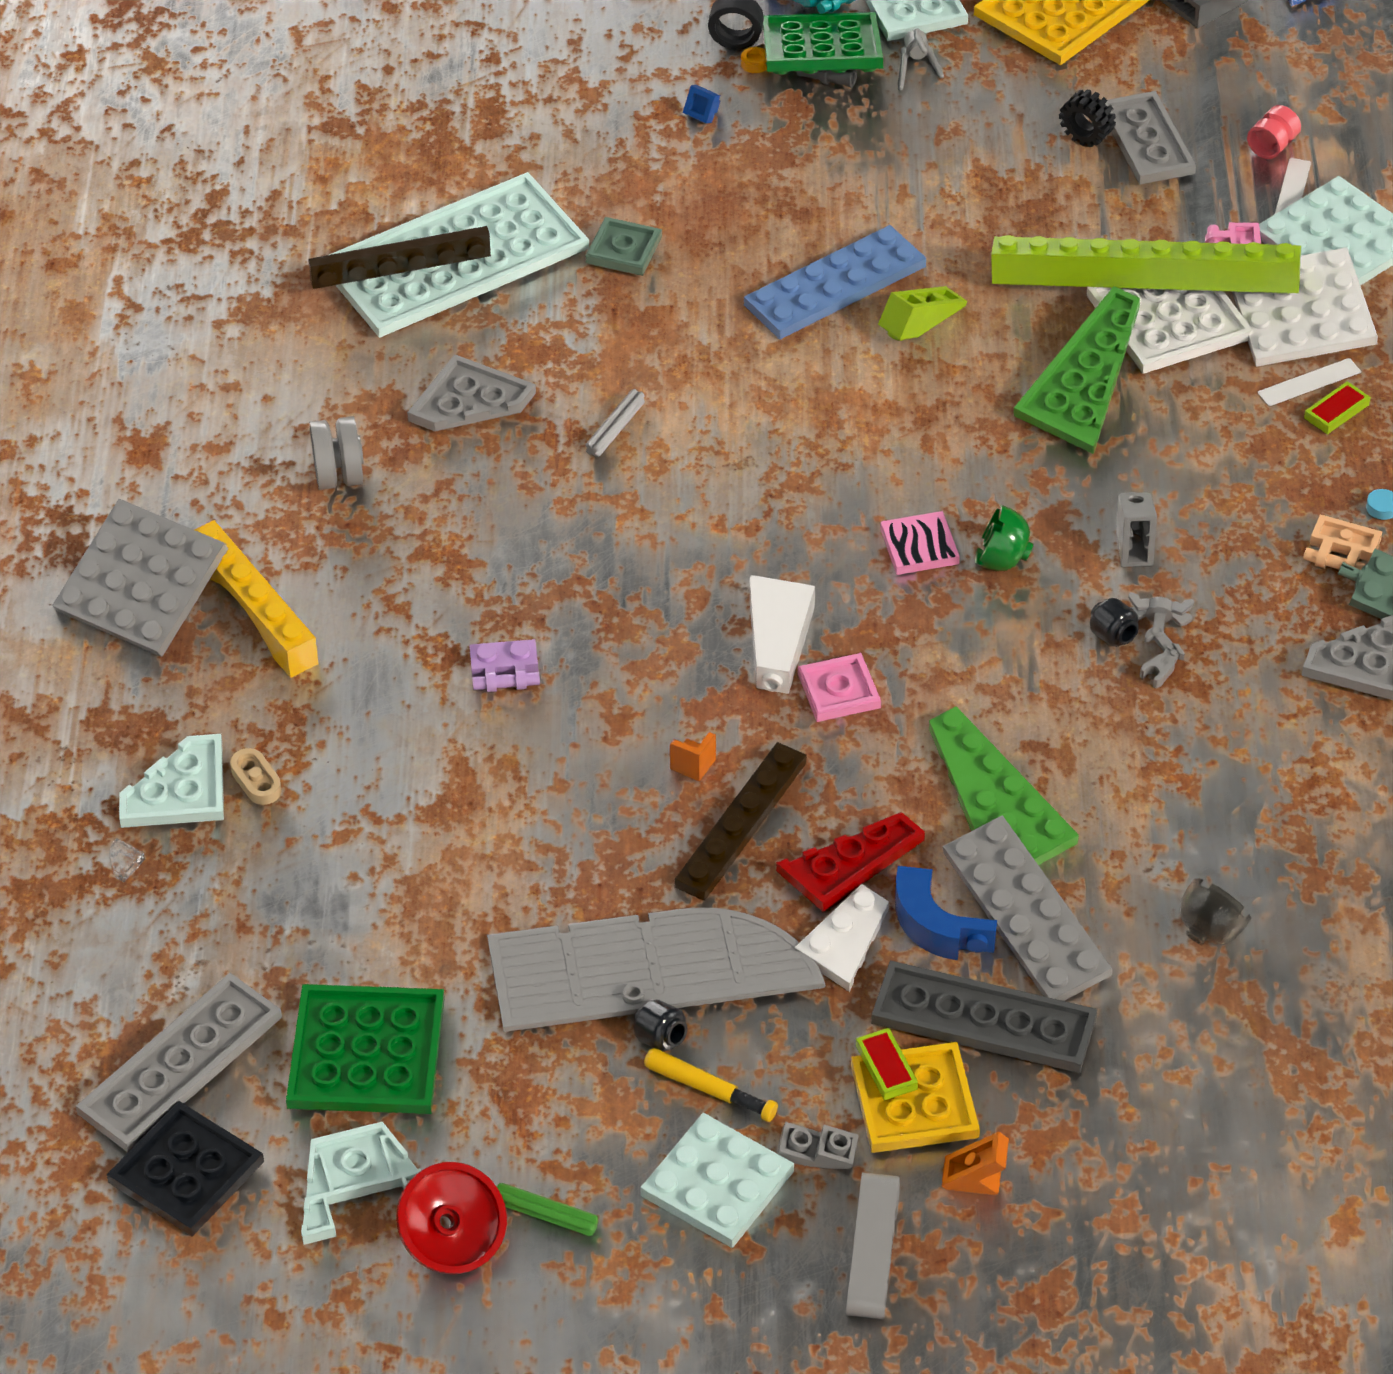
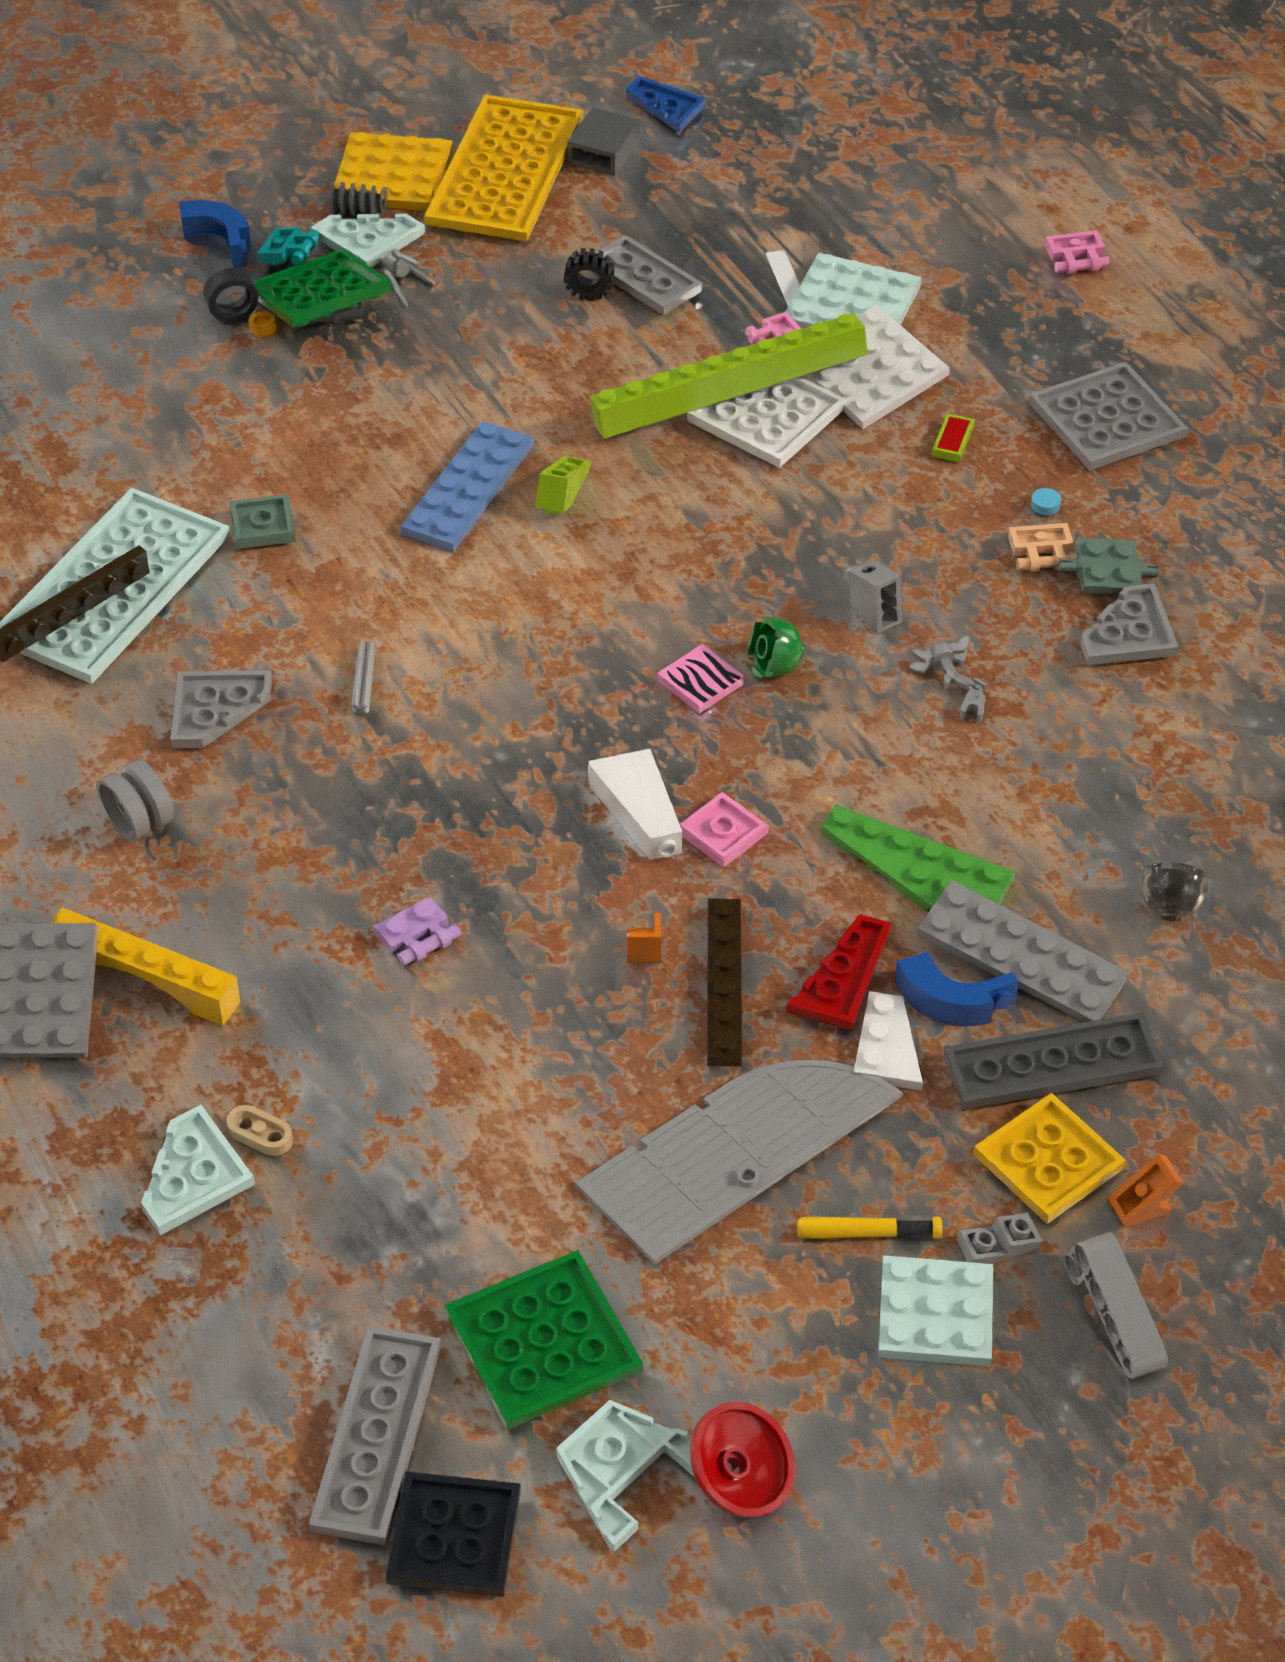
camera: 30 degrees left, 0 degrees up
bright green axle [497,1183,598,1236] -> none
black head [634,999,688,1052] -> none
blue tile [683,85,721,124] -> none
tile [856,1028,918,1101] -> none
bright green wing [1014,286,1140,454] -> none
black head [1090,598,1139,647] -> none
coral wheel [1247,105,1301,159] -> none
white sticker [1258,358,1361,406] -> none

